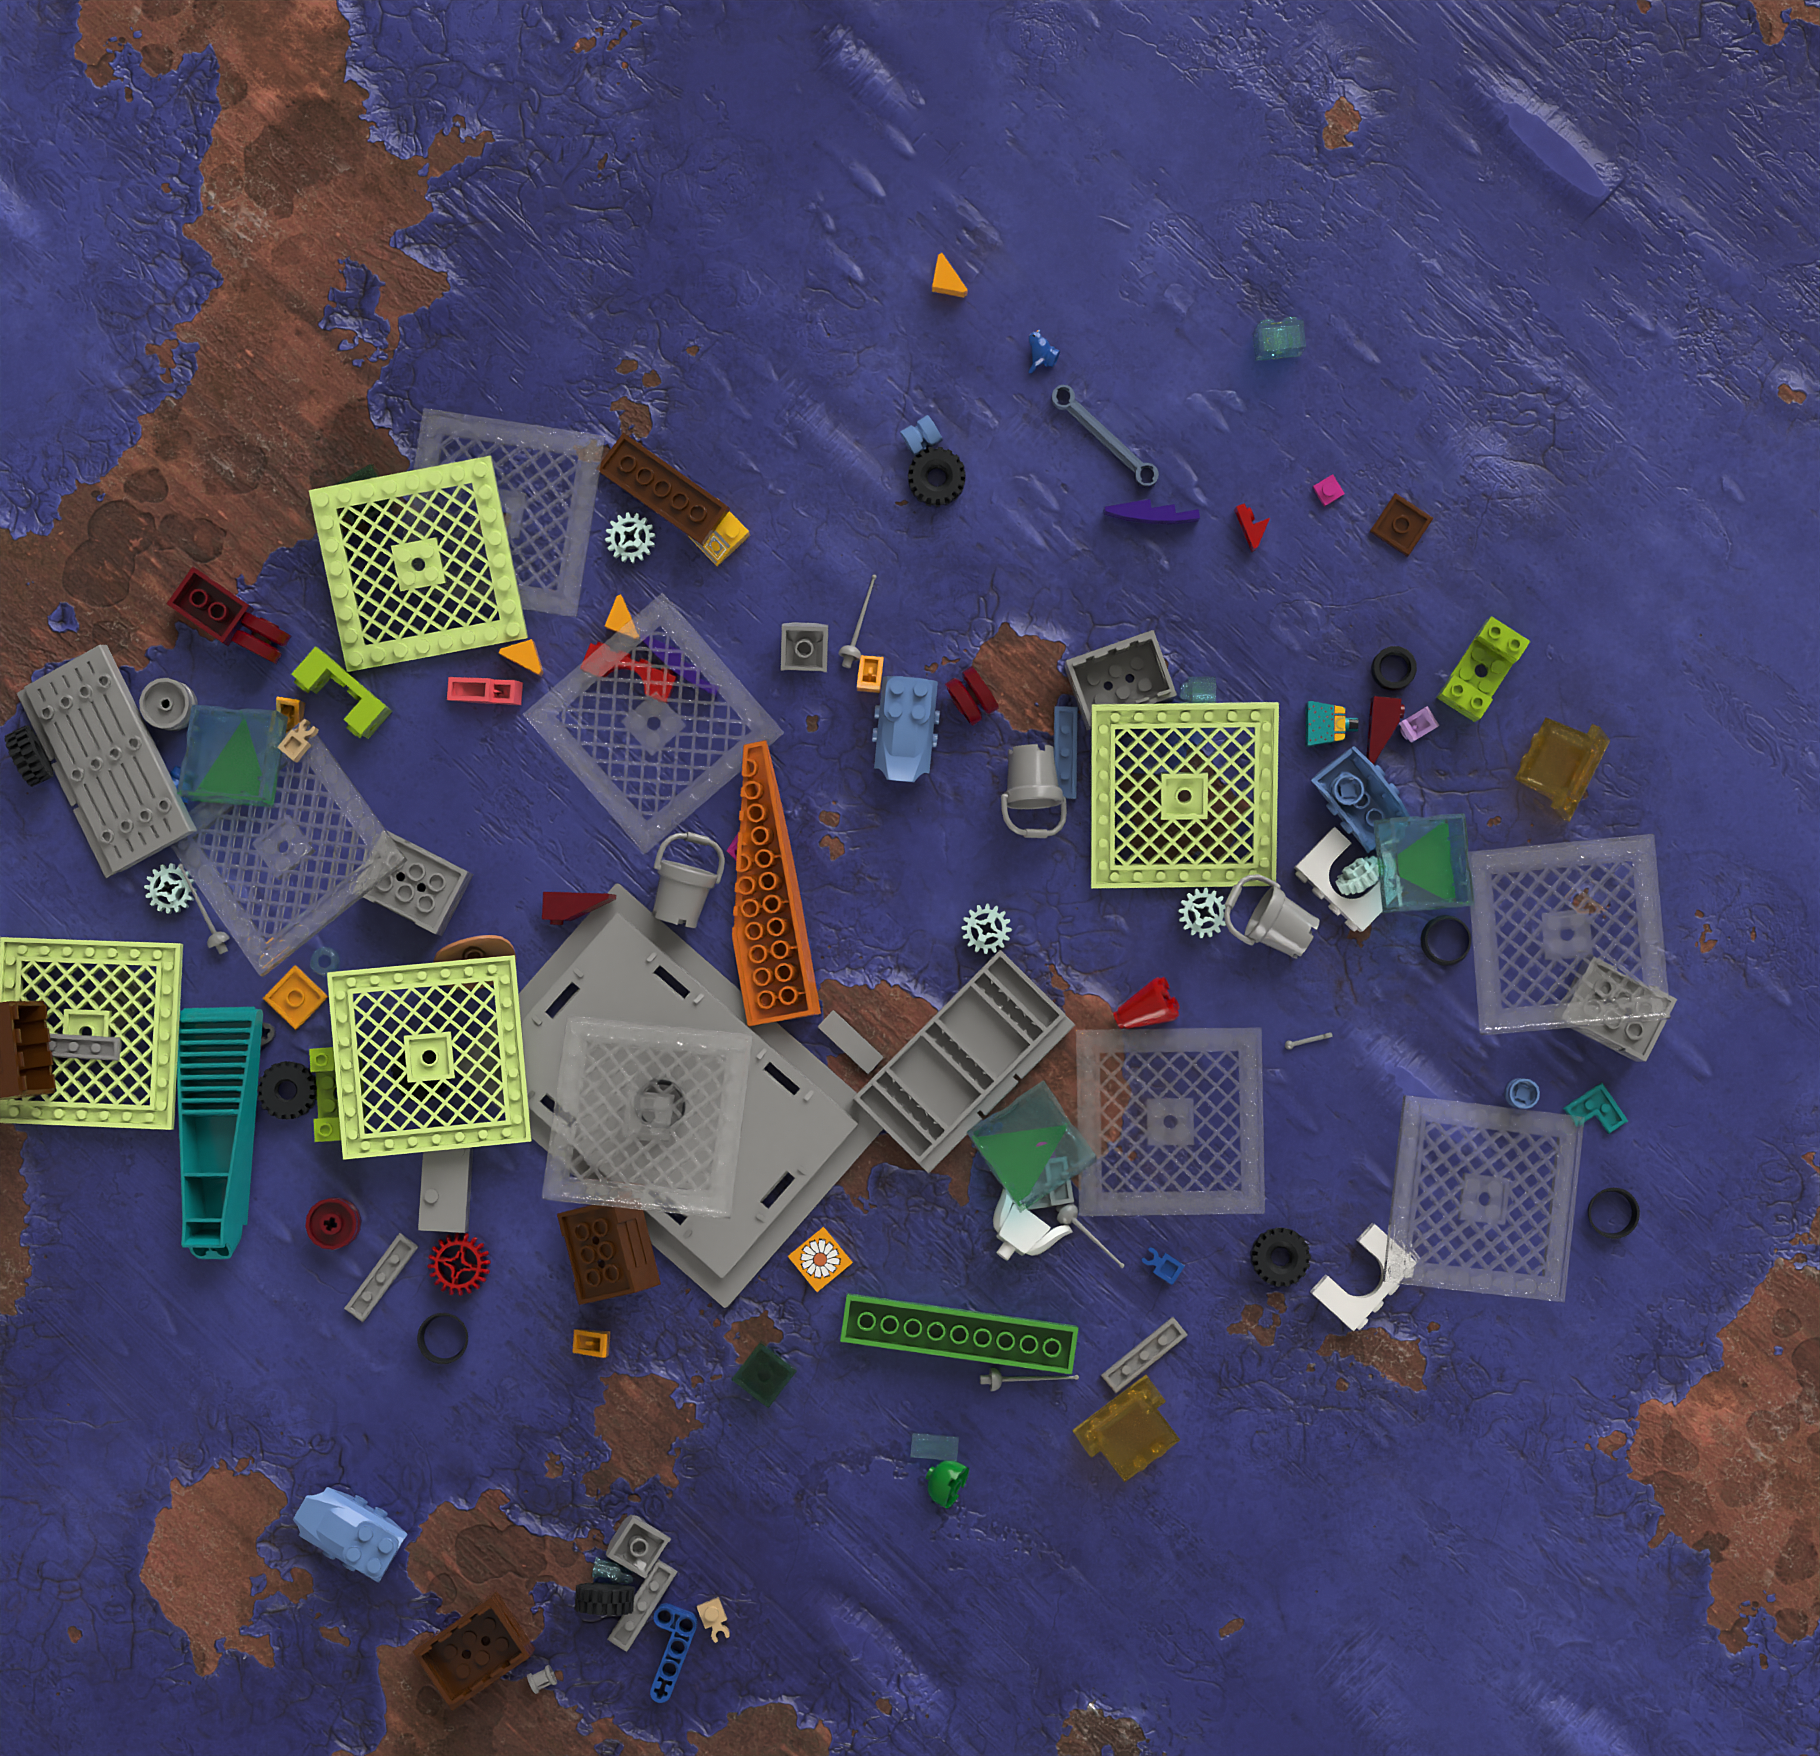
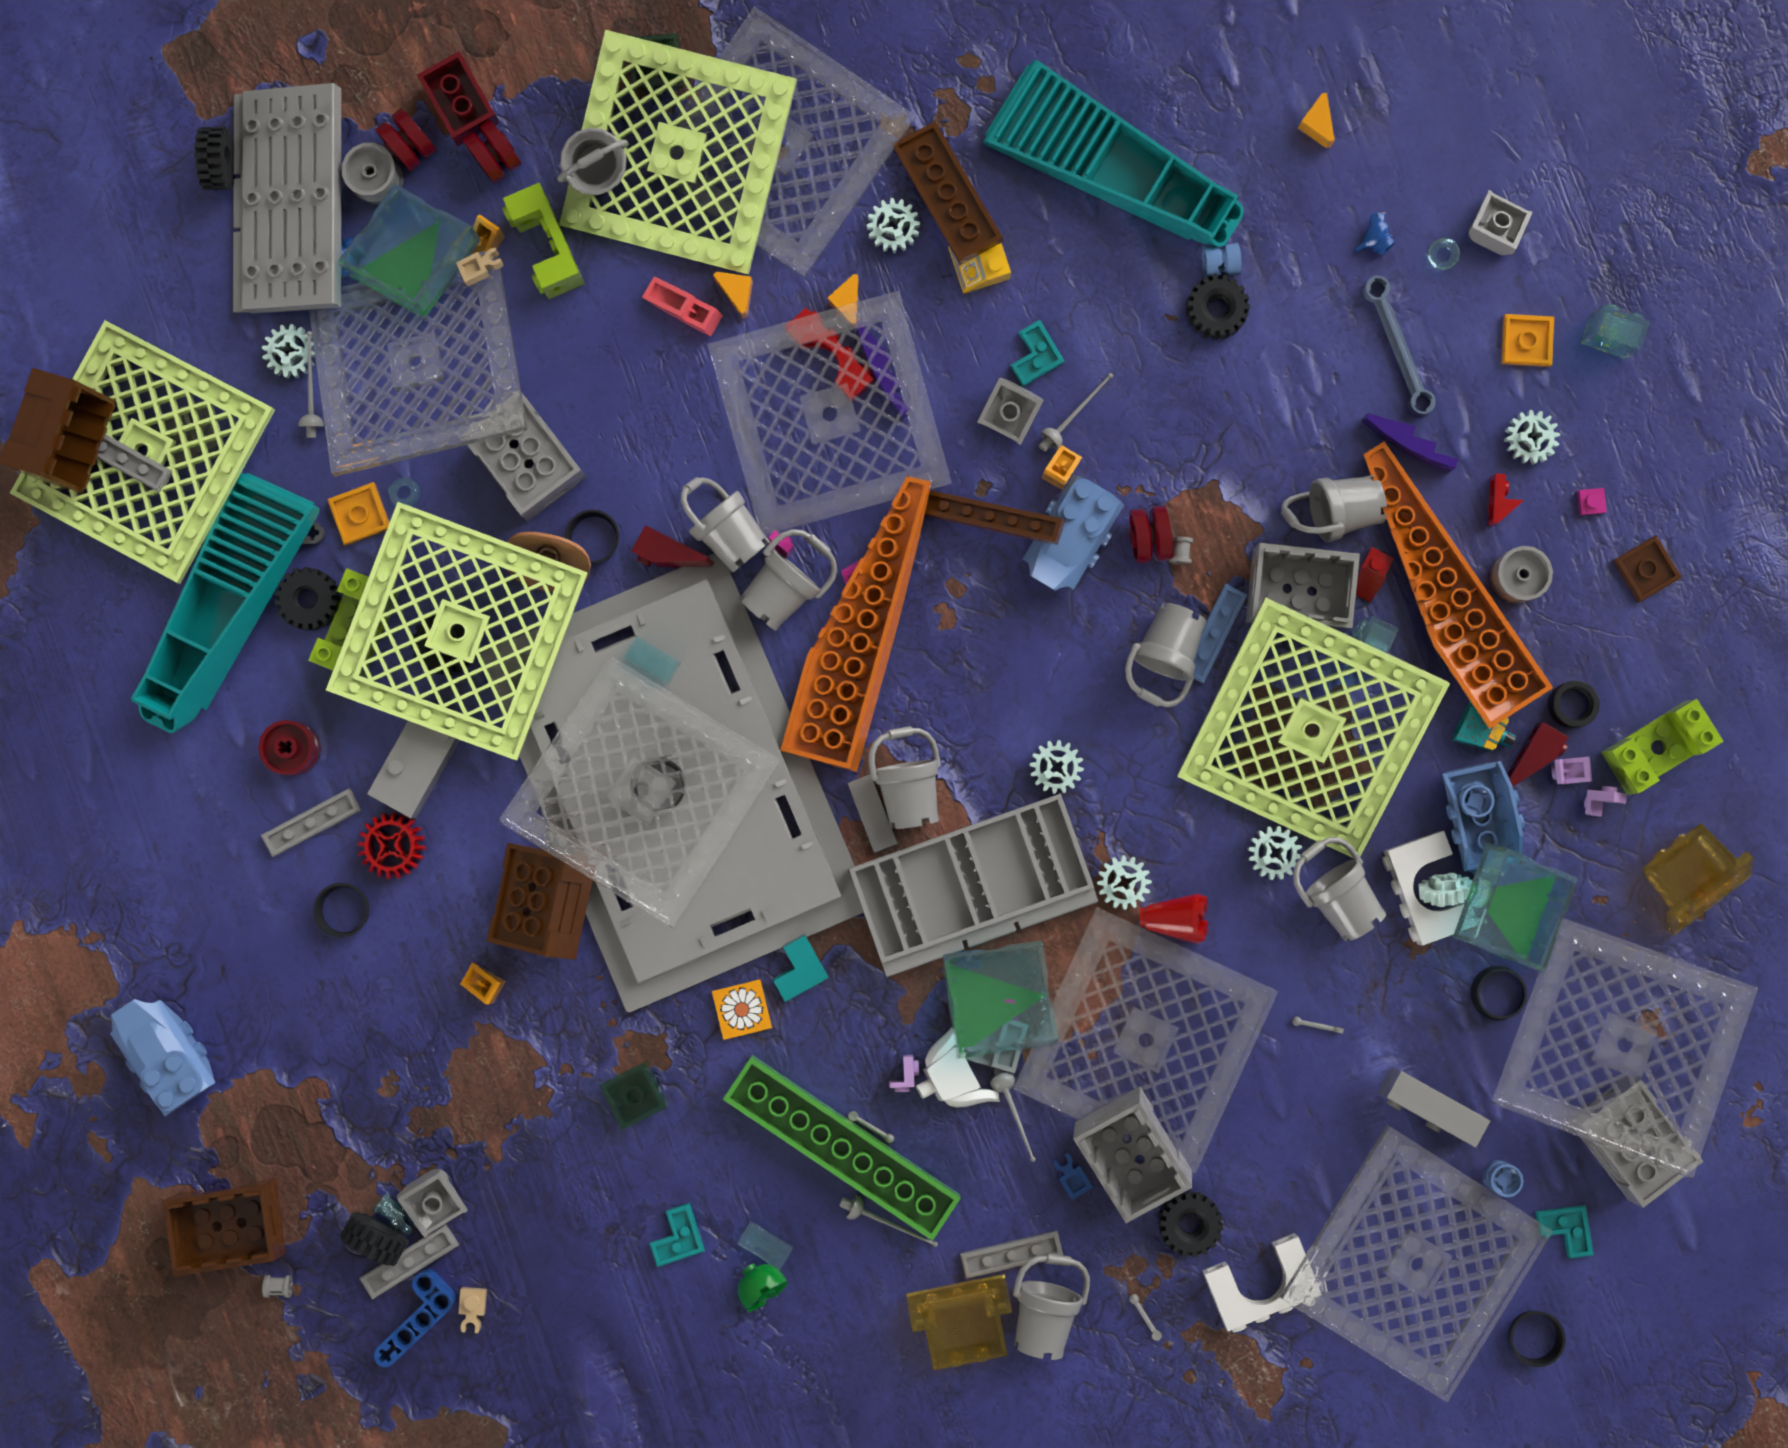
camera: 25 degrees right, 0 degrees up
none -> dark red wheel [375,108,437,172]
none -> light grey piece [557,128,629,195]
none -> black tyre [565,509,619,564]
none -> clear light blue plate [624,636,681,683]
none -> teal tile [649,1202,705,1267]
none -> light grey piece [681,477,770,573]
none -> dark pink plate [767,530,794,558]
none -> teal tile [773,934,829,1002]
none -> light grey hinge [848,1111,894,1143]
none -> light grey piece [869,726,941,829]
none -> lavender bracket [889,1055,919,1092]
none -> reddish brown plate [924,490,1065,545]
none -> teal brick [983,59,1244,247]
none -> teal tile [1010,320,1065,387]
none -> light grey piece [1013,1253,1090,1360]
none -> light grey container [1073,1086,1192,1223]
none -> light aqua gear [1097,855,1152,910]
none -> light grey hinge [1129,1294,1162,1341]
none -> light grey bush [1169,536,1193,564]
none -> light grey piece [1281,475,1387,543]
none -> red slope [1356,547,1394,603]
none -> orange wedge [1363,441,1553,729]
none -> light grey brick [1377,1067,1490,1147]
none -> clear light blue piece [1428,237,1460,270]
none -> light grey slope [1468,190,1533,255]
none -> light grey wheel [1490,546,1553,604]
none -> light orange tile [1501,314,1554,367]
none -> light aqua gear [1504,410,1560,465]
none -> lavender bracket [1584,786,1627,817]

